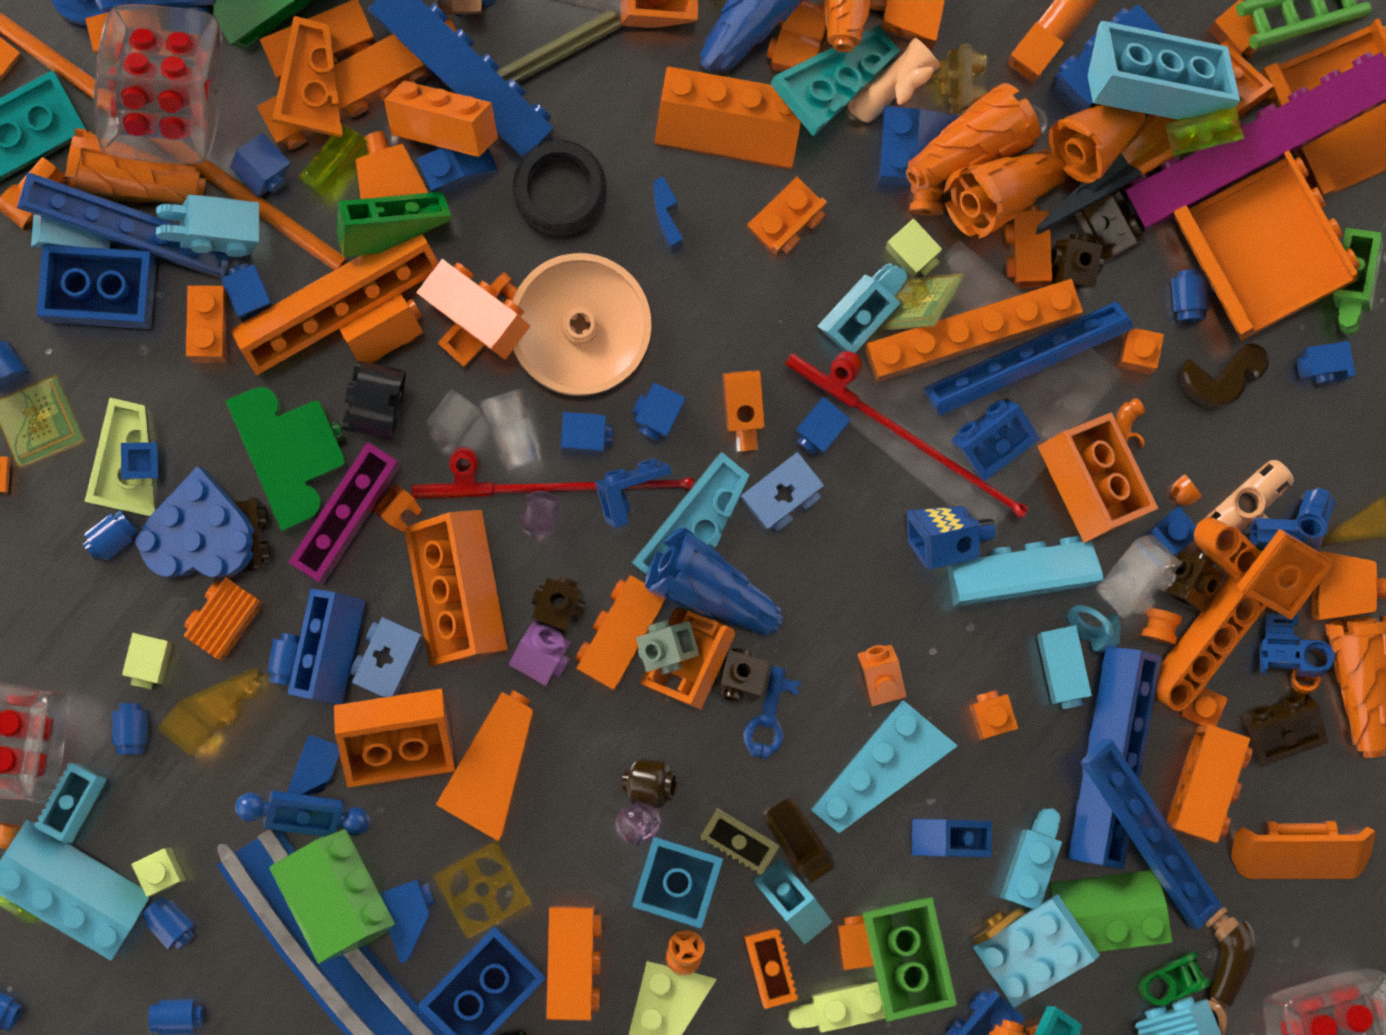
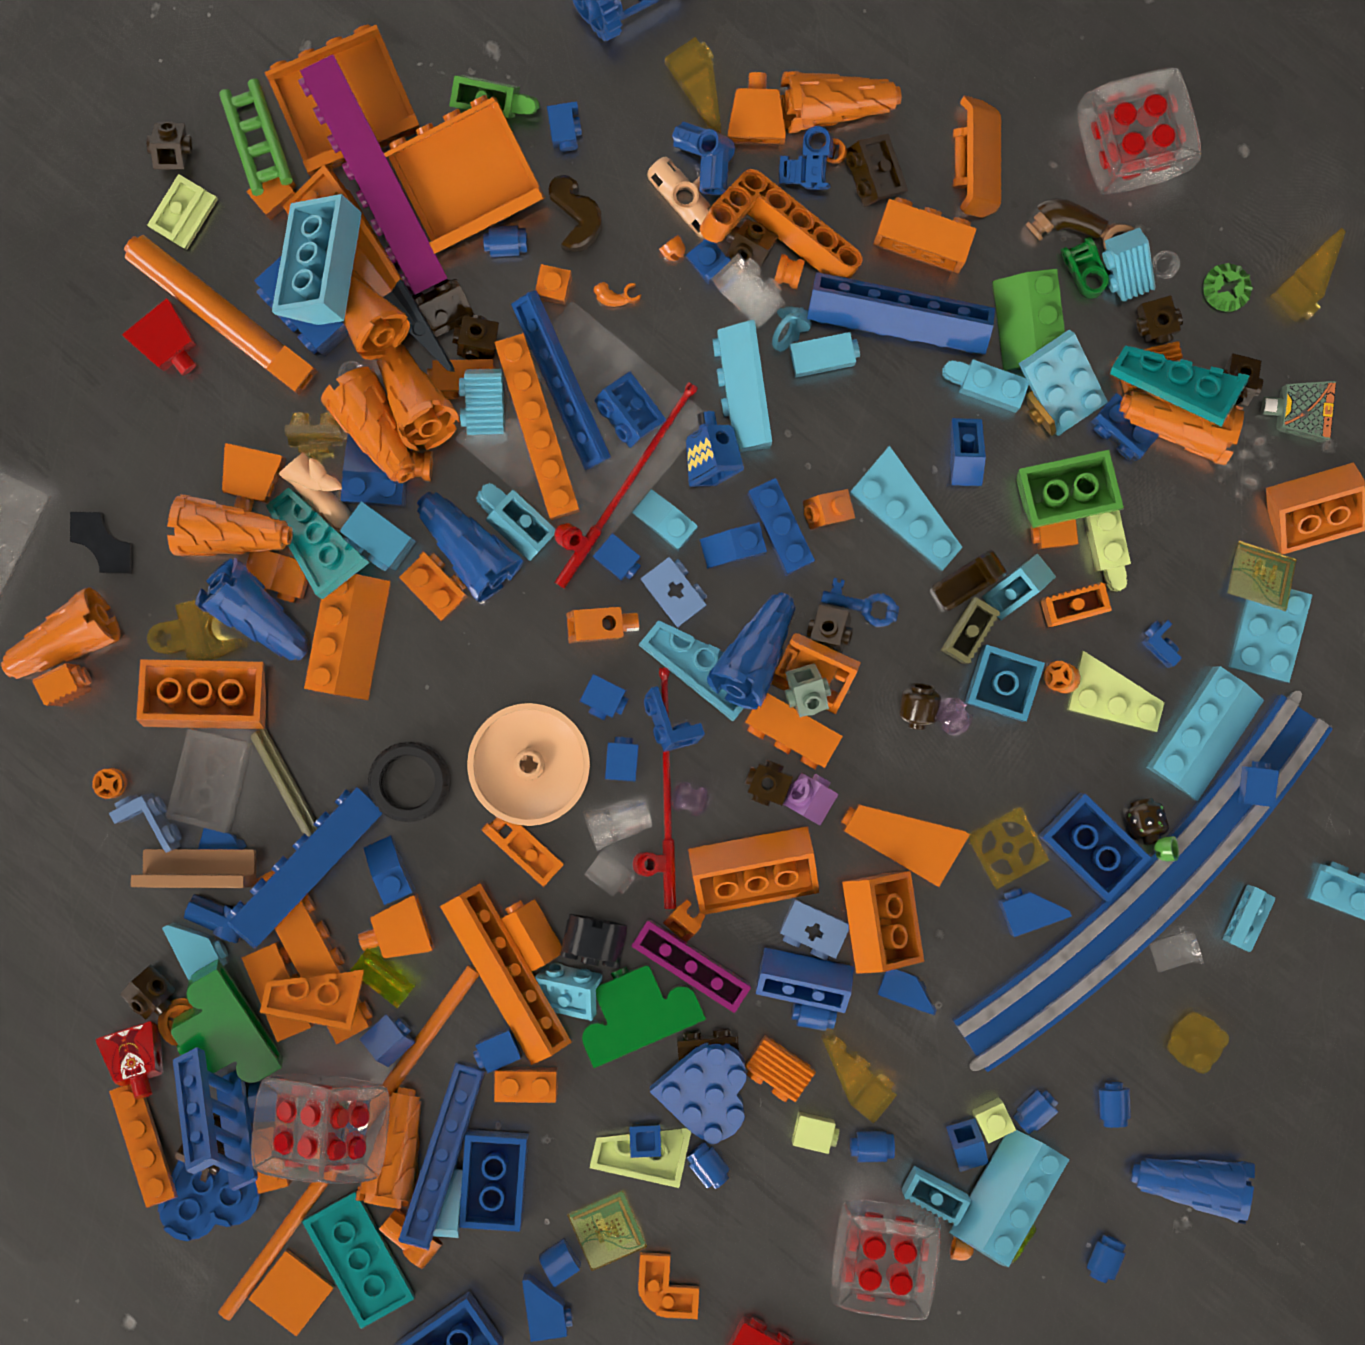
camera: 85 degrees left, 5 degrees up
medium azure hinge [156,194,259,257] -> none
blue plate [235,791,370,837] -> none
bright green slope [269,829,395,964] -> none
green slope [336,192,451,257] -> none
orange brick [384,80,498,157] -> none
brick [416,259,531,360] -> none
orange brick [546,906,602,1020] -> none
blue slope [654,176,683,252] -> none
clear yellow piece [877,273,964,331] -> none
yellowish green brick [885,218,942,279] -> none
orange brick [969,690,1018,740] -> none
orange brick [1037,412,1159,543] -> none
blue plate [1080,739,1222,929] -> none
clear neon green plate [1165,107,1244,156] -> none
orange plate [1179,688,1228,726] -> none
orange tile [1237,529,1335,620] -> none
none -> dark azure brick [340,501,417,572]
none -> blue cone [417,492,523,602]
none -> medium azure brick [459,369,505,435]
none -> medium azure bracket [535,963,602,1021]
none -> medium azure slope [632,489,698,551]
none -> blue slope [700,522,767,569]
none -> blue brick [747,478,815,576]
none -> blue brick [946,1118,989,1172]

